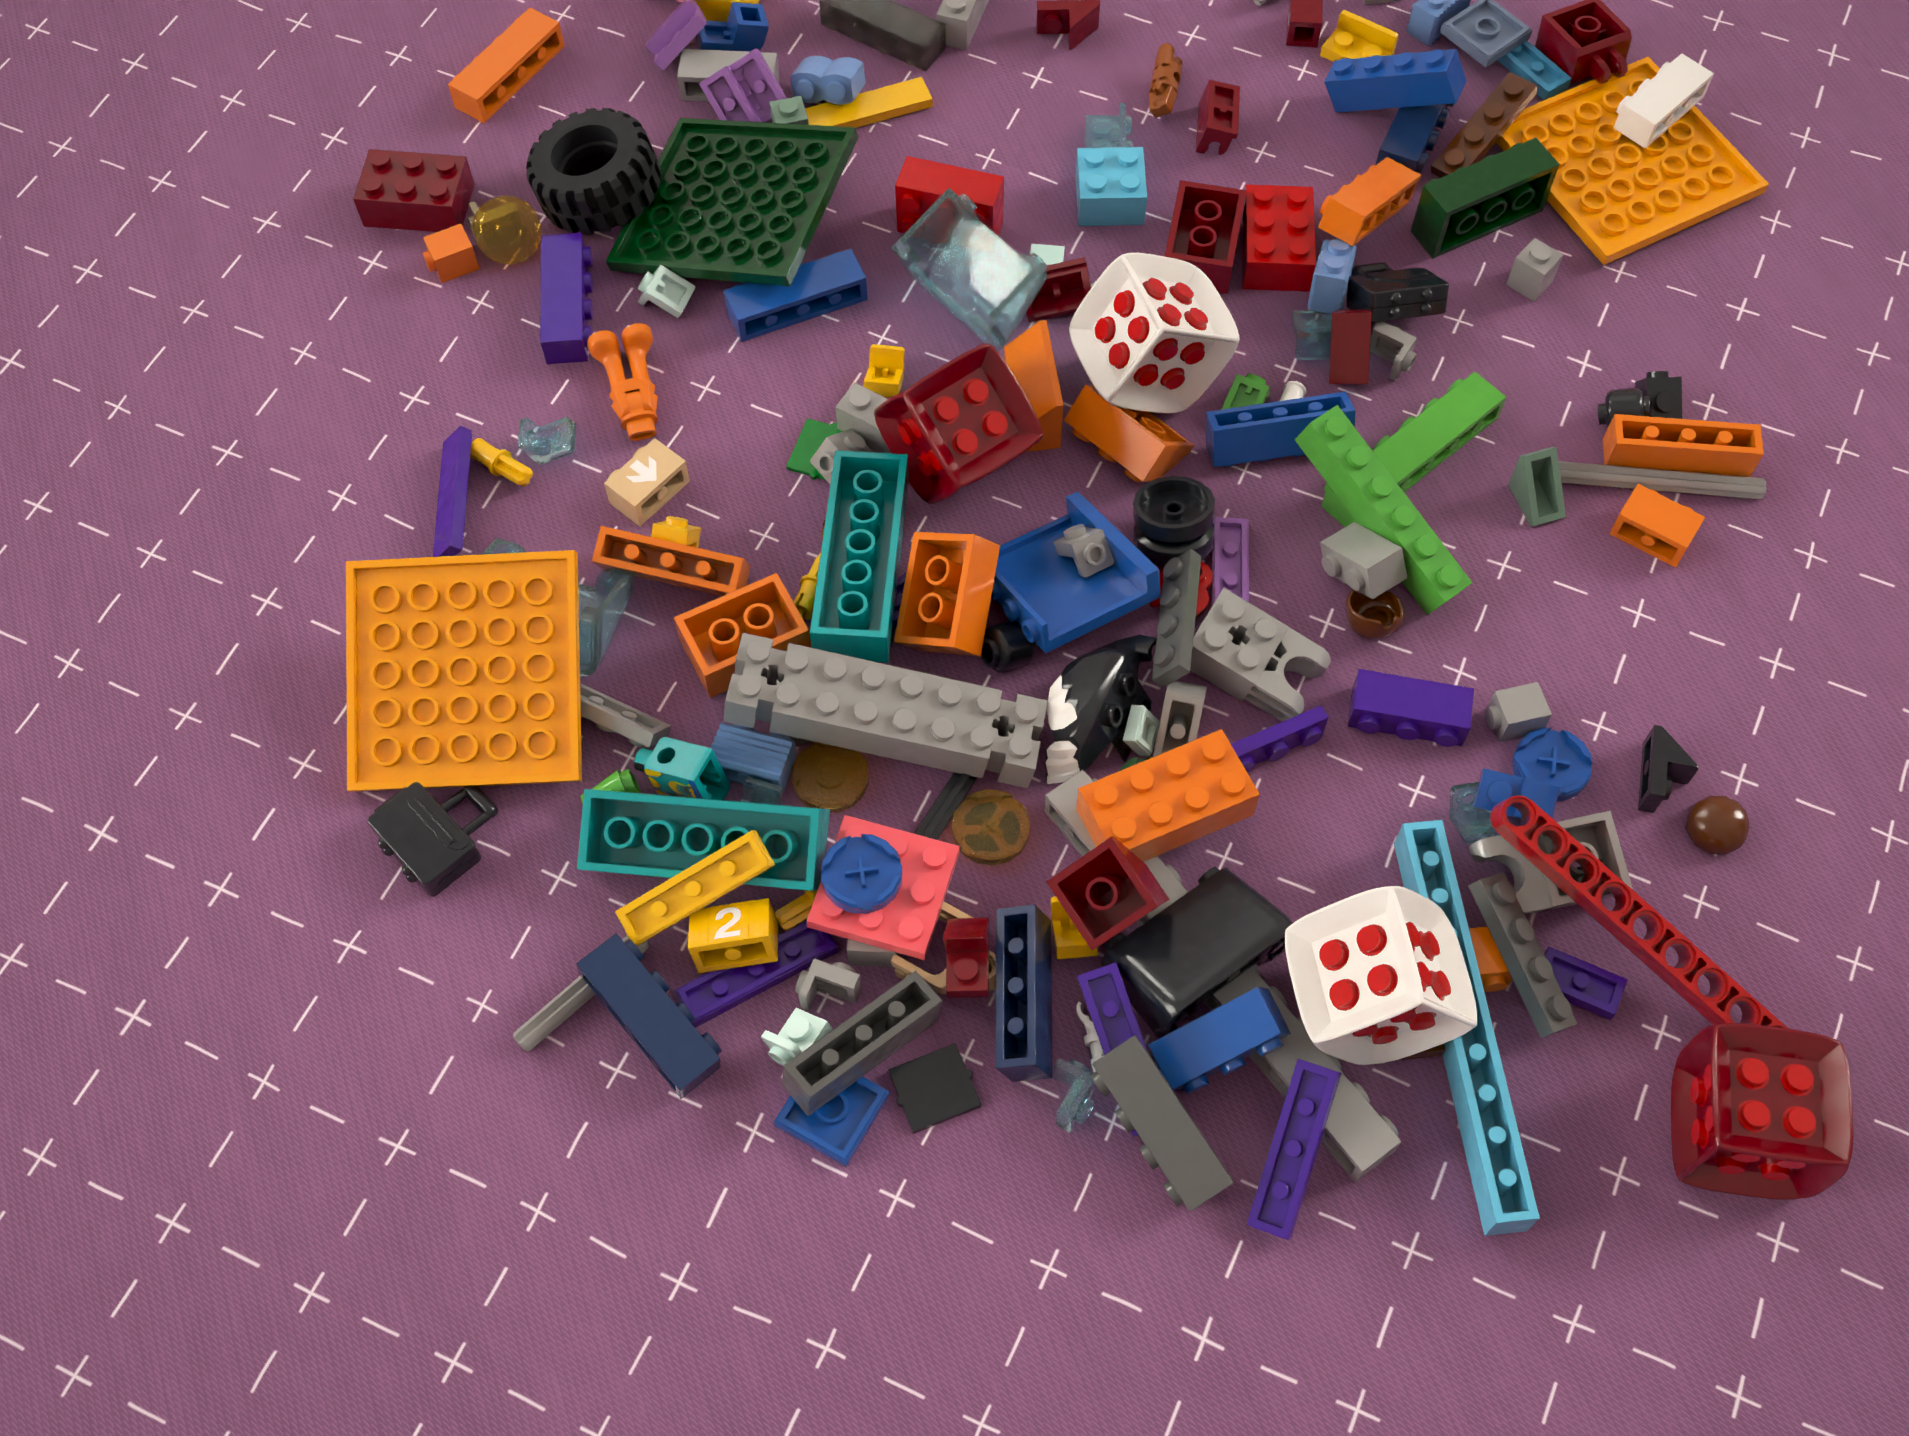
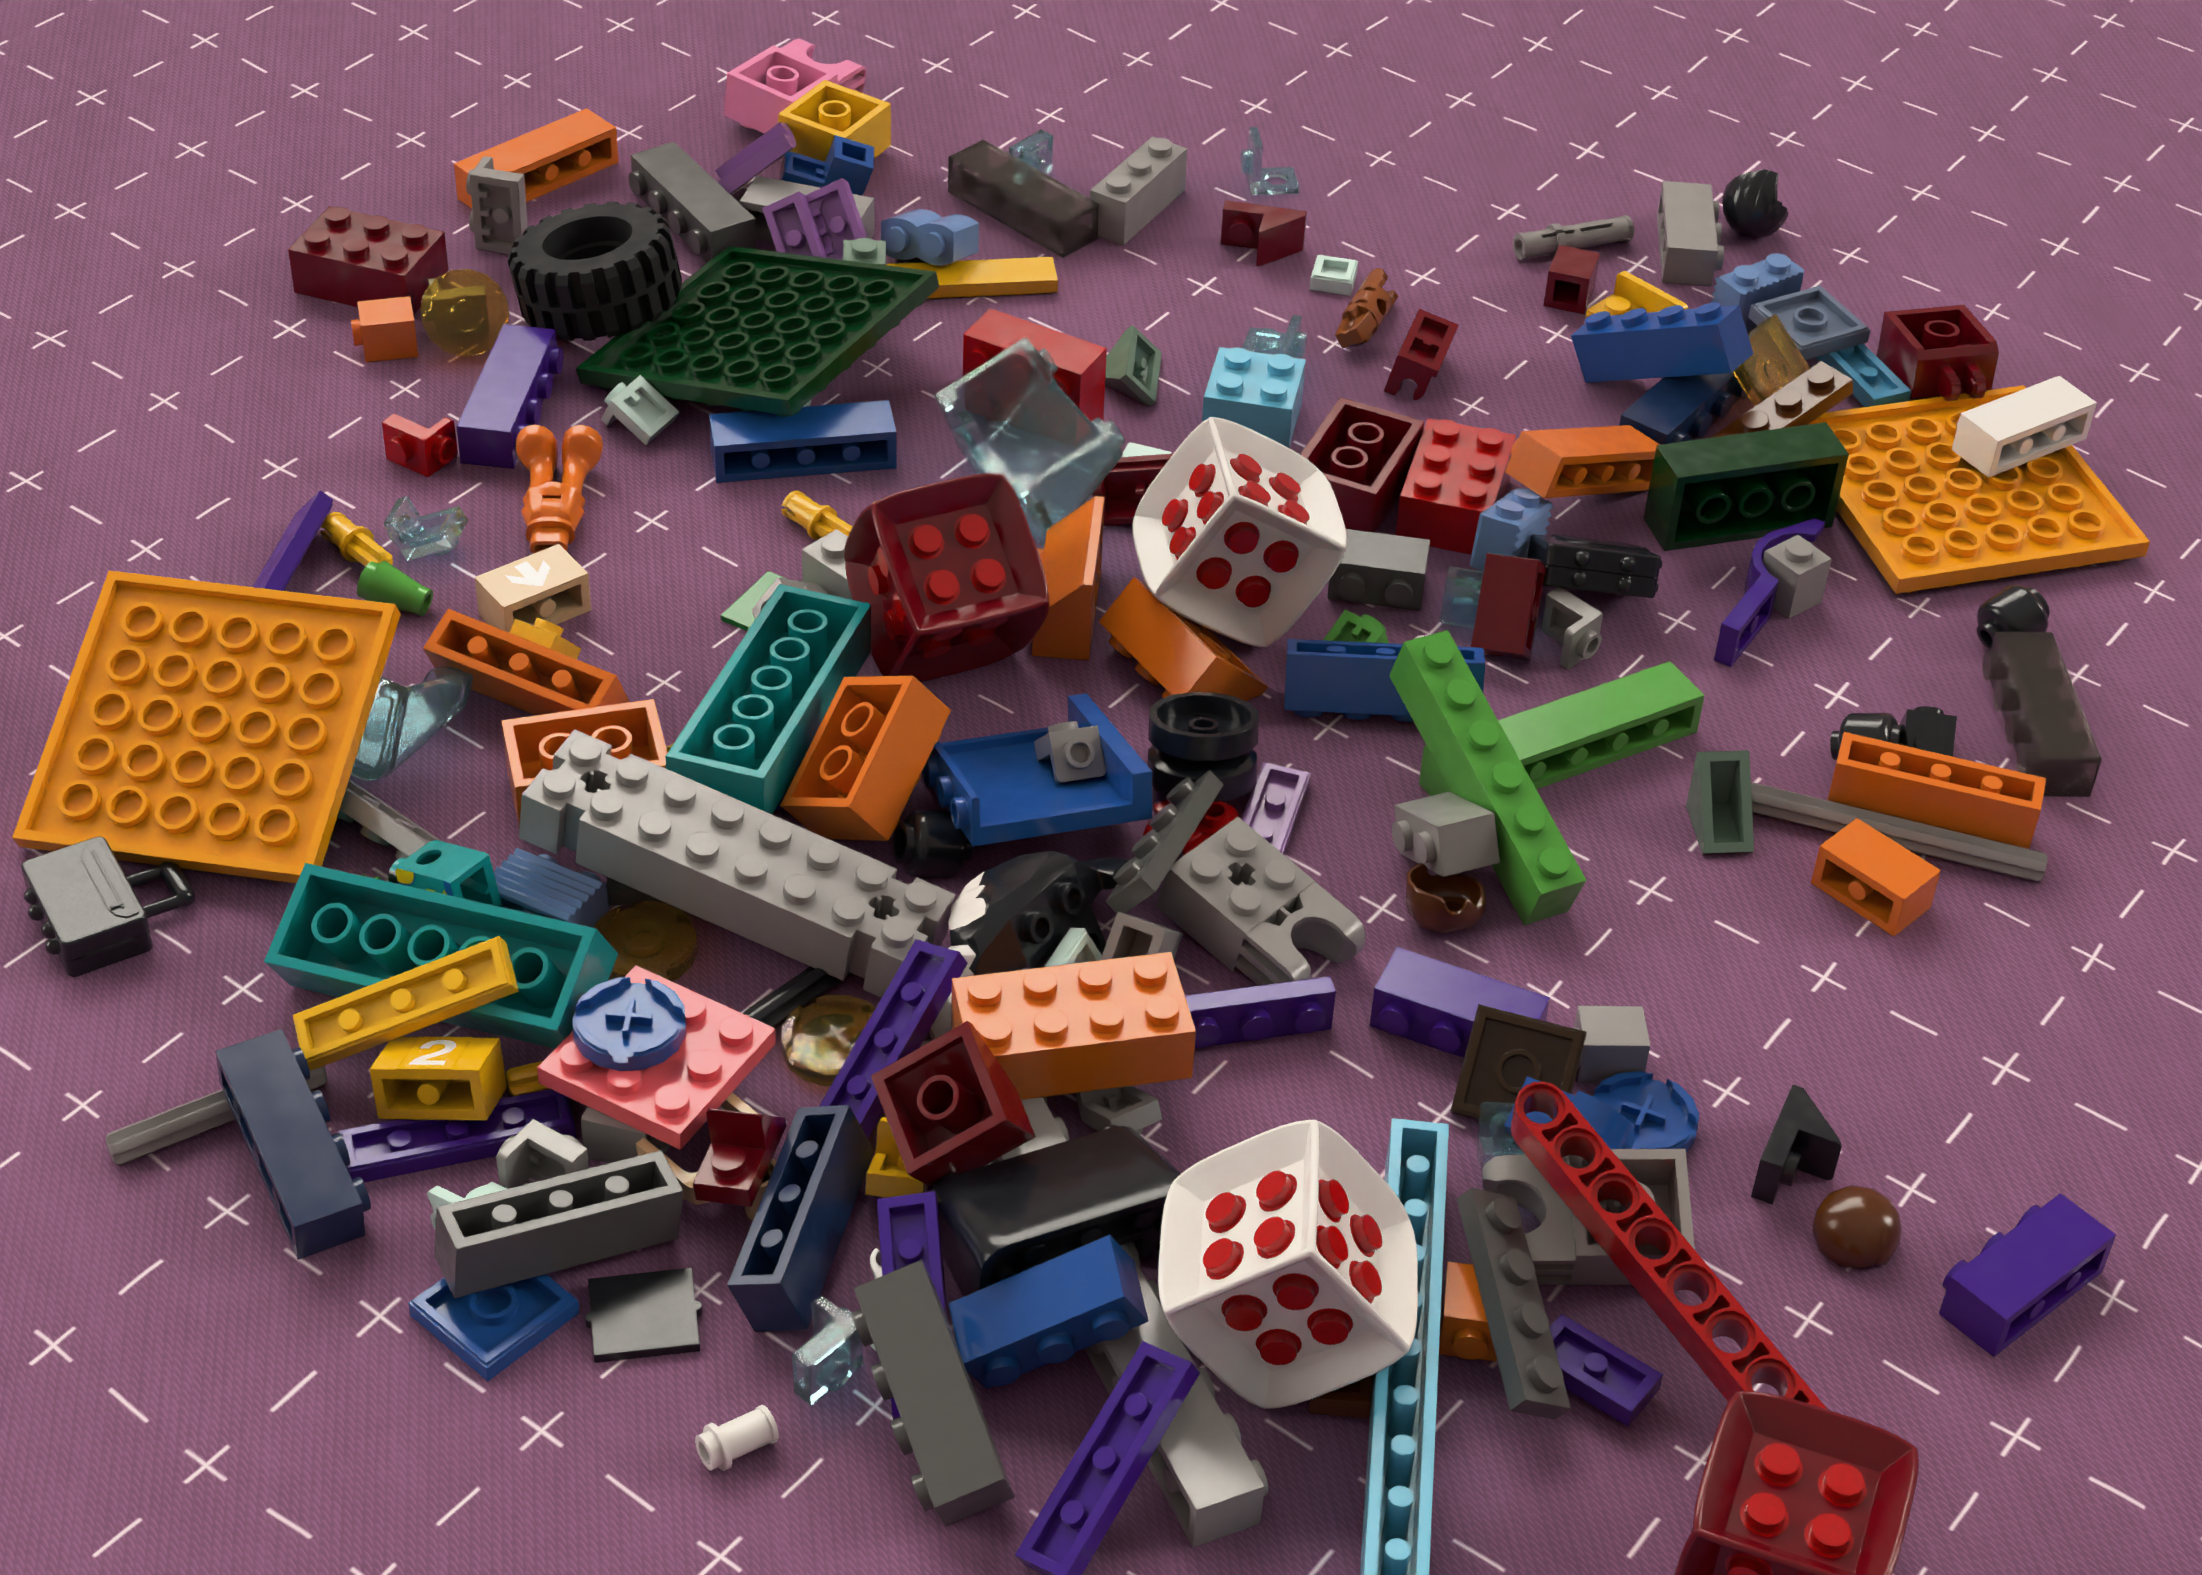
camera: 10 degrees right, 20 degrees down
none -> bright green cone [357,561,433,616]
none -> red bracket [382,413,458,478]
none -> light grey bracket [466,156,528,254]
none -> dark grey brick [628,142,756,263]
none -> white pin [695,1405,779,1471]
none -> yellow axle [781,490,852,540]
none -> dark purple plate [819,939,968,1139]
none -> light grey bracket [1075,1086,1162,1135]
none -> sand green slope [1105,325,1162,407]
none -> light aqua tile [1310,255,1358,296]
none -> dark grey brick [1327,529,1430,611]
none -> dark brown tile [1450,1004,1587,1127]
none -> dark purple piece [1714,518,1825,667]
none -> clear yellow tile [1733,314,1810,407]
none -> dark purple brick [1939,1193,2116,1357]
none -> black head [1977,585,2050,655]
none -> clear smoke brick [1982,632,2102,797]

